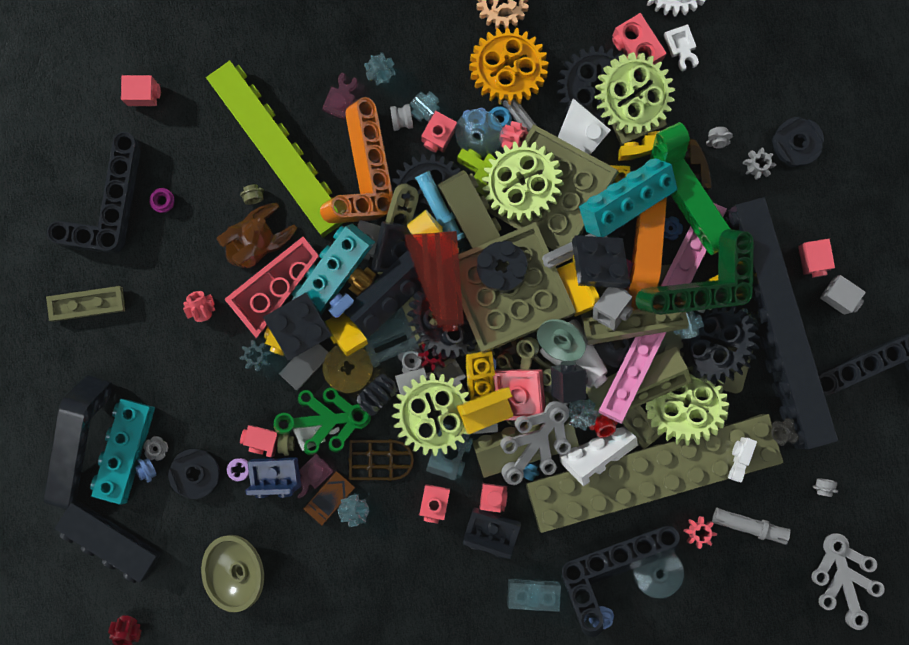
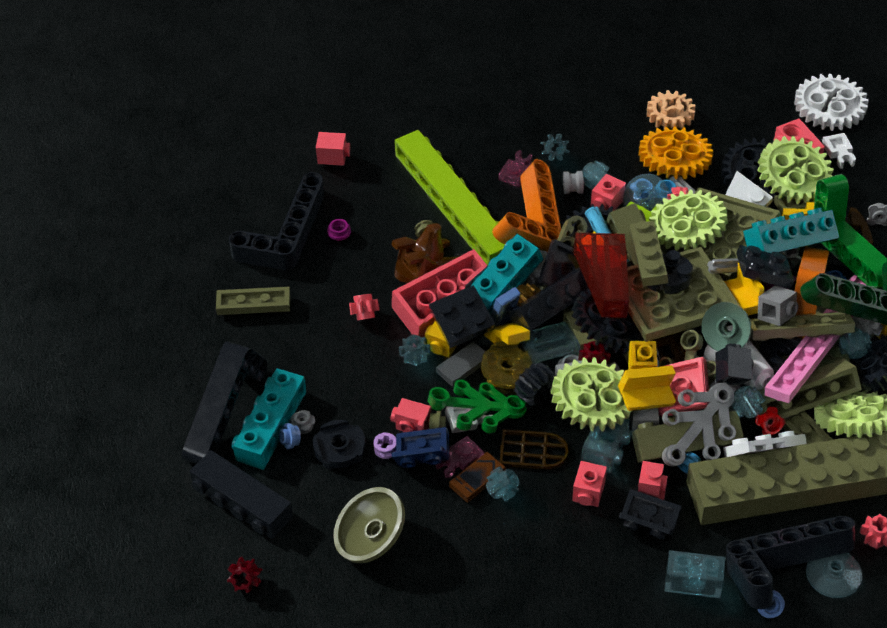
camera: 10 degrees right, 35 degrees down
none -> olive plate [629,221,668,287]

